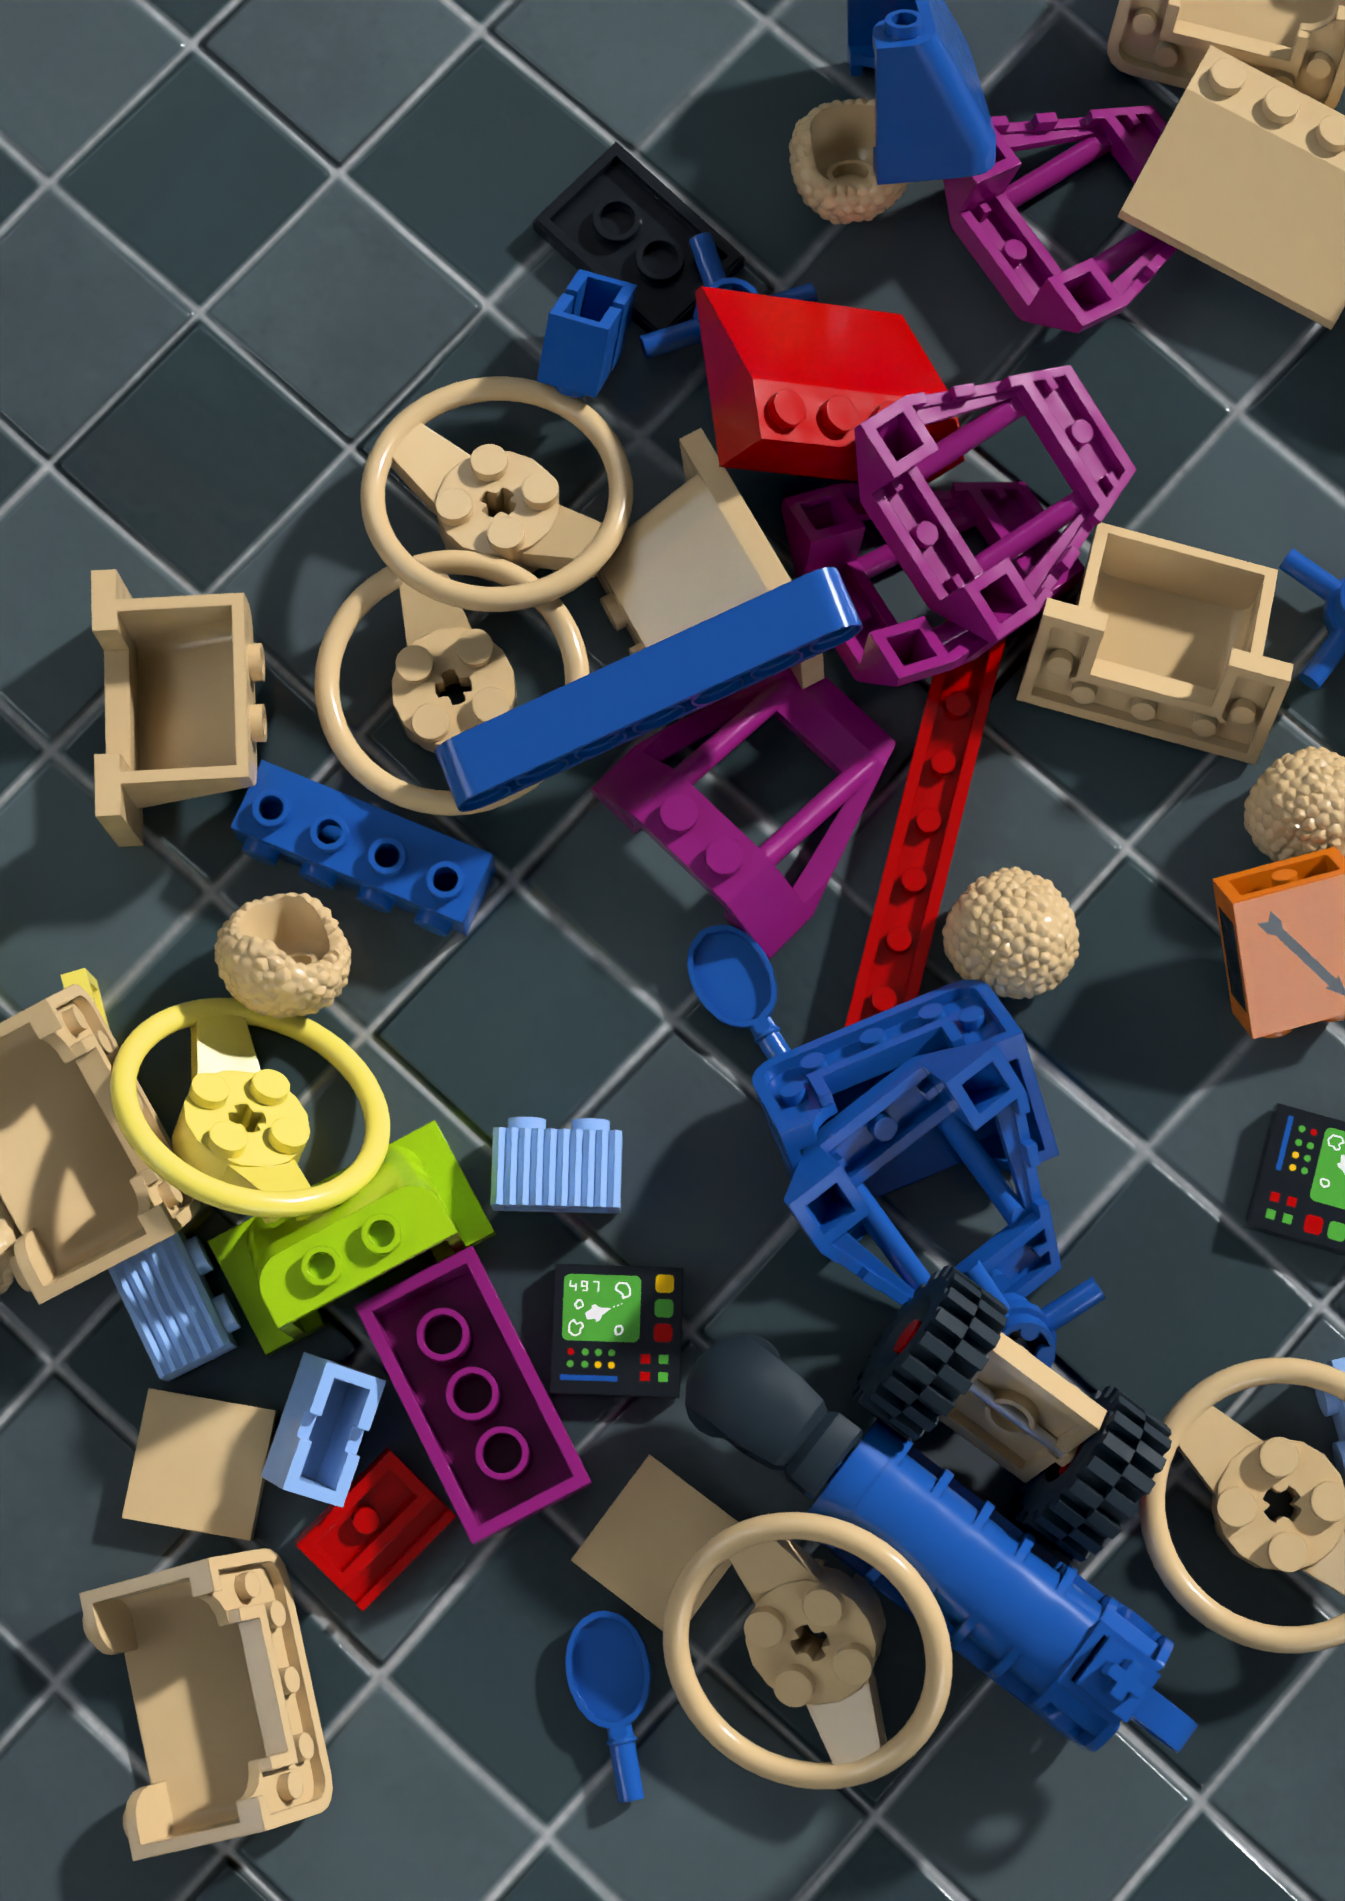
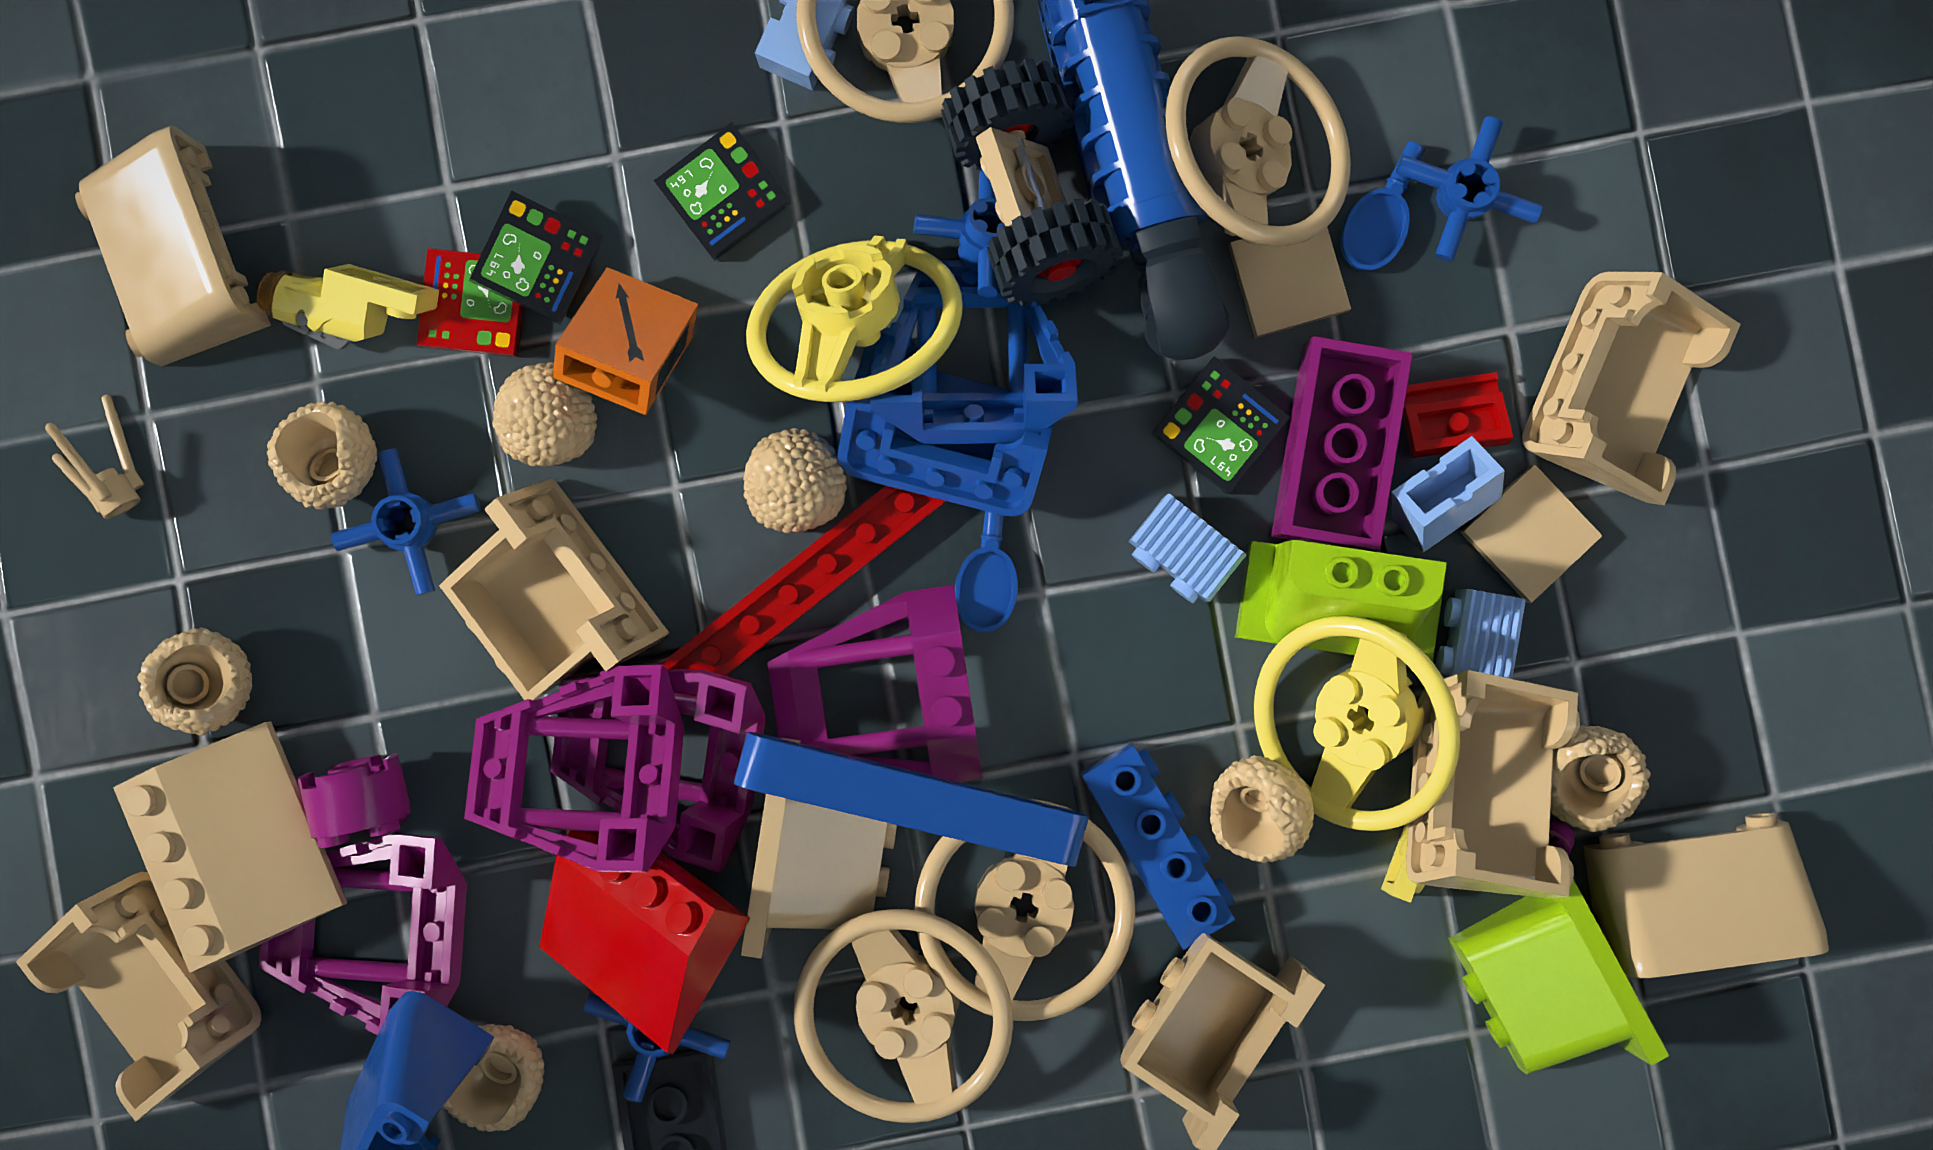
camera: 145 degrees left, 10 degrees up
blue piece [537,269,637,398] -> none
none -> magenta brick [297,753,412,848]
none -> light yellow piece [746,235,963,402]
none -> blue bar [1396,116,1543,262]

